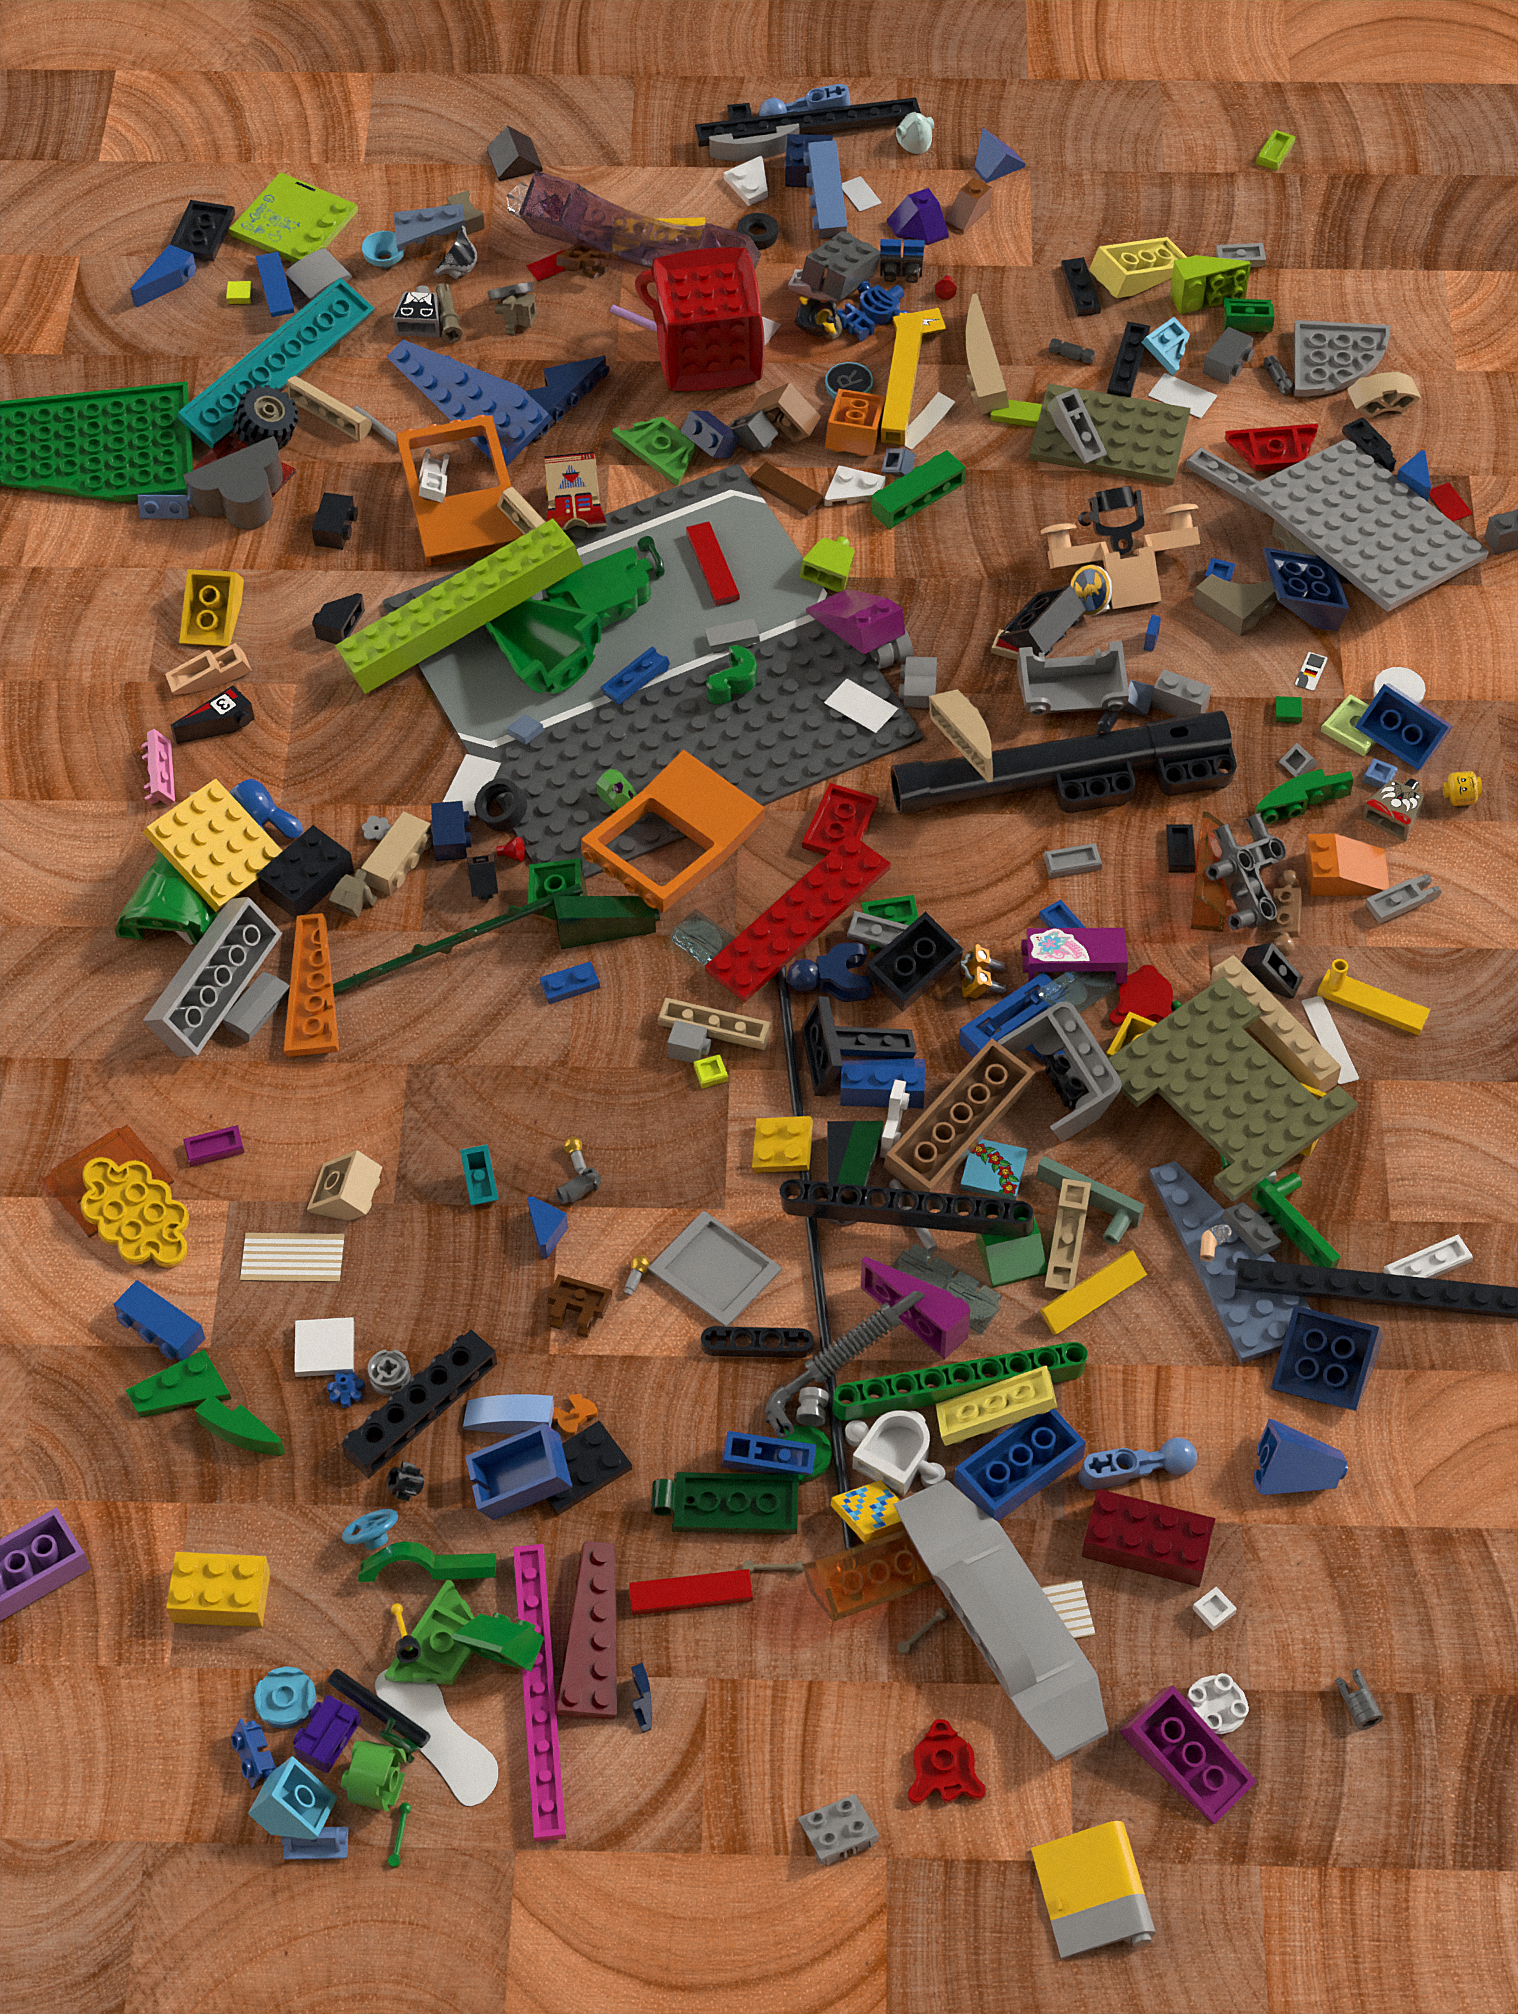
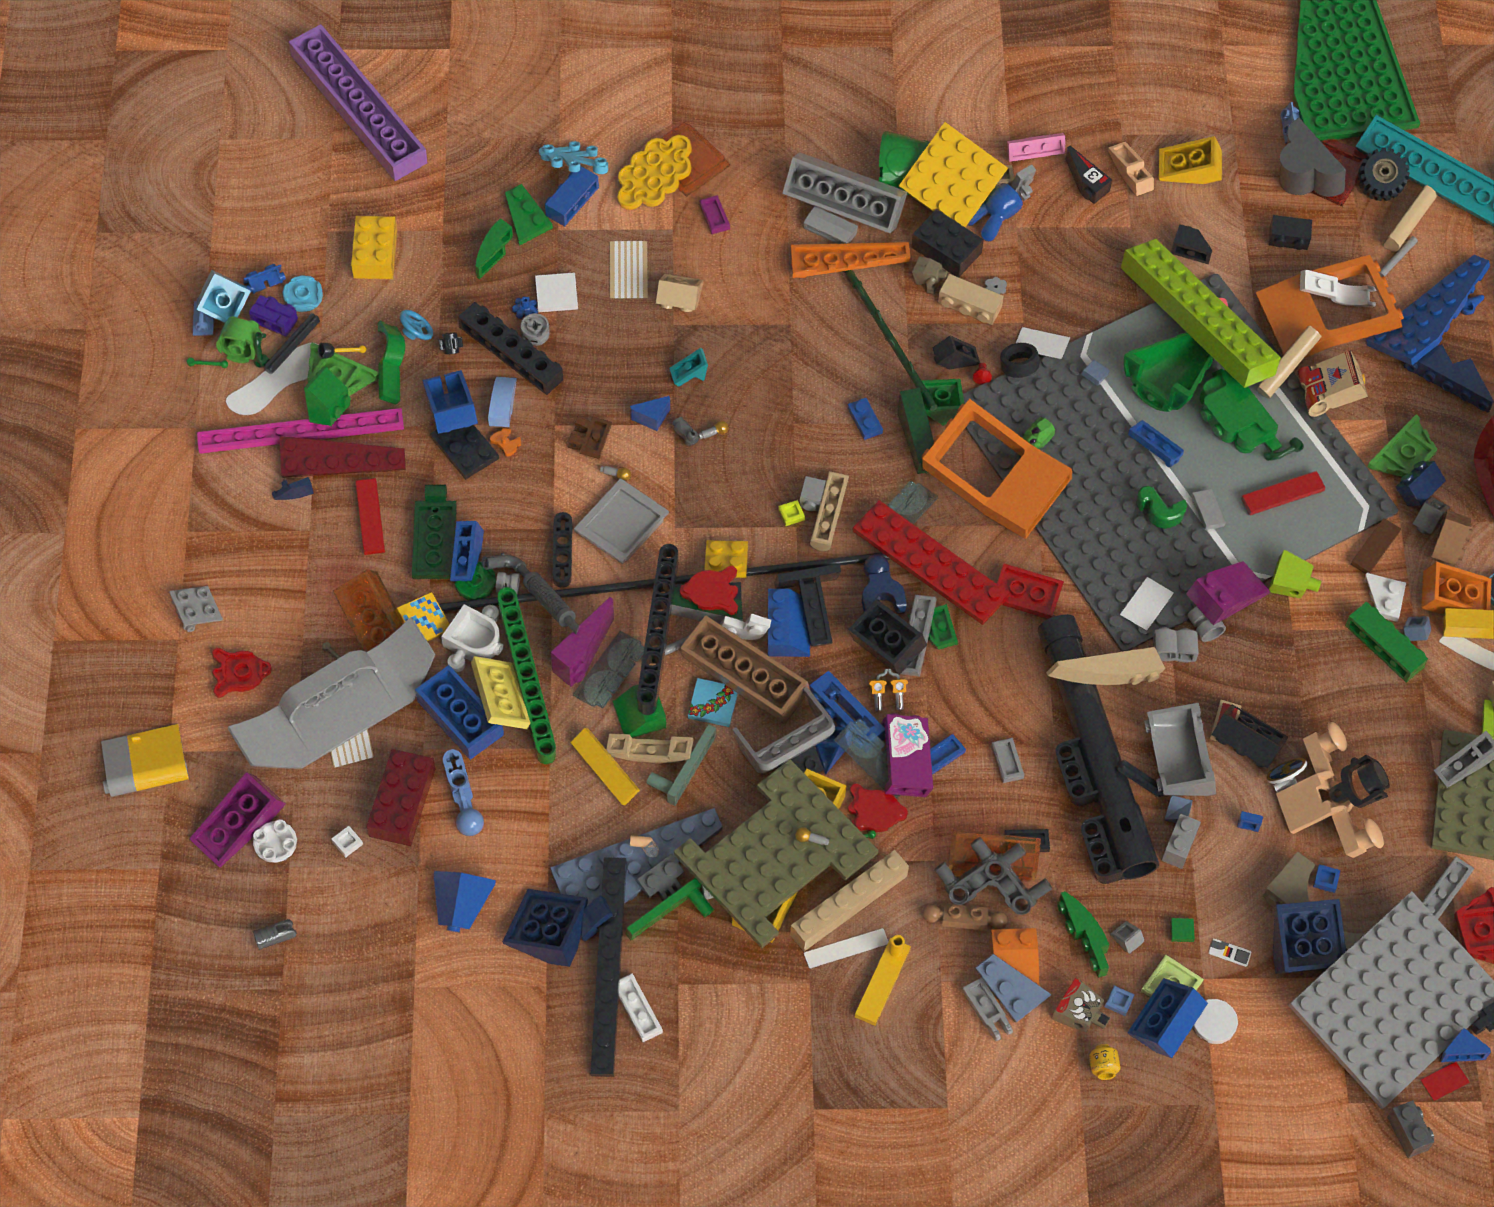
camera: 85 degrees right, 5 degrees up
dark blue brick [431,801,472,861] -> none
dark tan hinge [743,1560,806,1573] -> none
black slope [1241,943,1303,999] -> none
none -> medium azure plant [539,141,608,174]
none -> dark blue slope [581,896,613,941]
none -> red tile [680,566,738,615]
none -> piece [795,827,829,845]
none -> sand blue wing [975,954,1052,1022]
none -> light grey plate [1011,164,1036,201]

